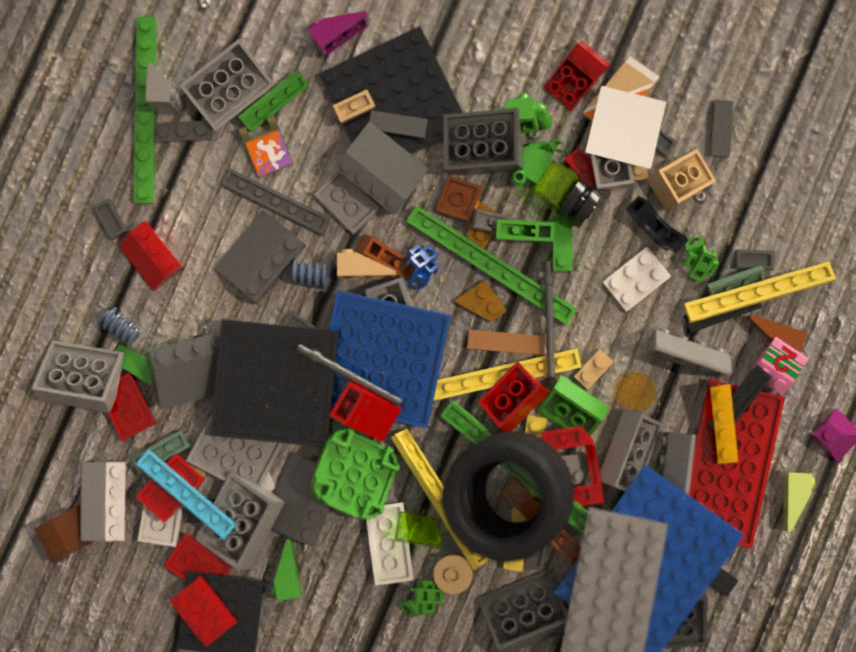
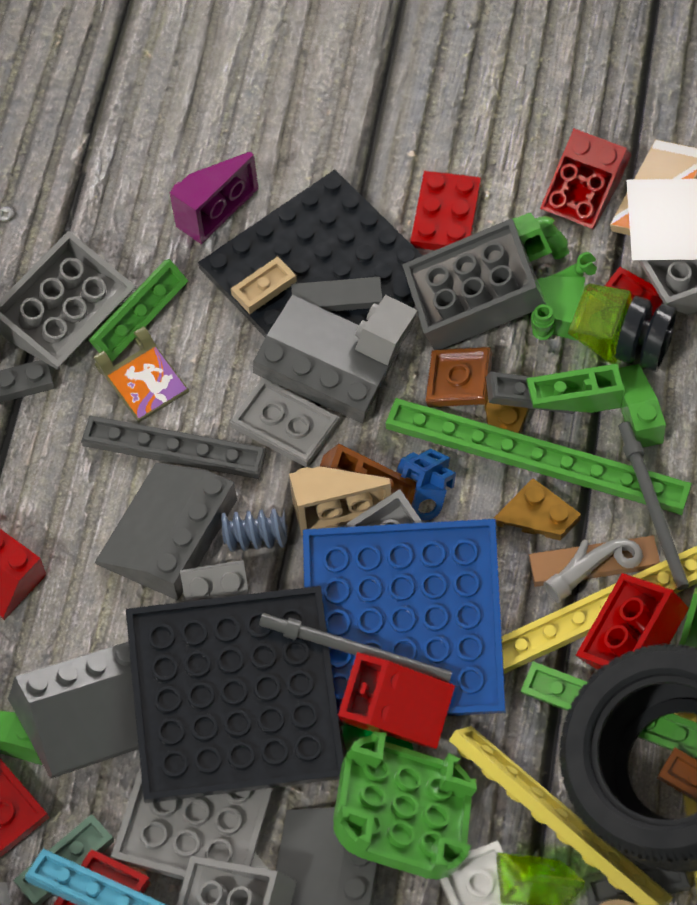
camera: 10 degrees left, 25 degrees down
none -> light grey wing [180,560,249,602]
none -> light grey brick [355,295,418,366]
none -> red plate [410,171,481,250]
none -> light grey plant [543,539,643,603]

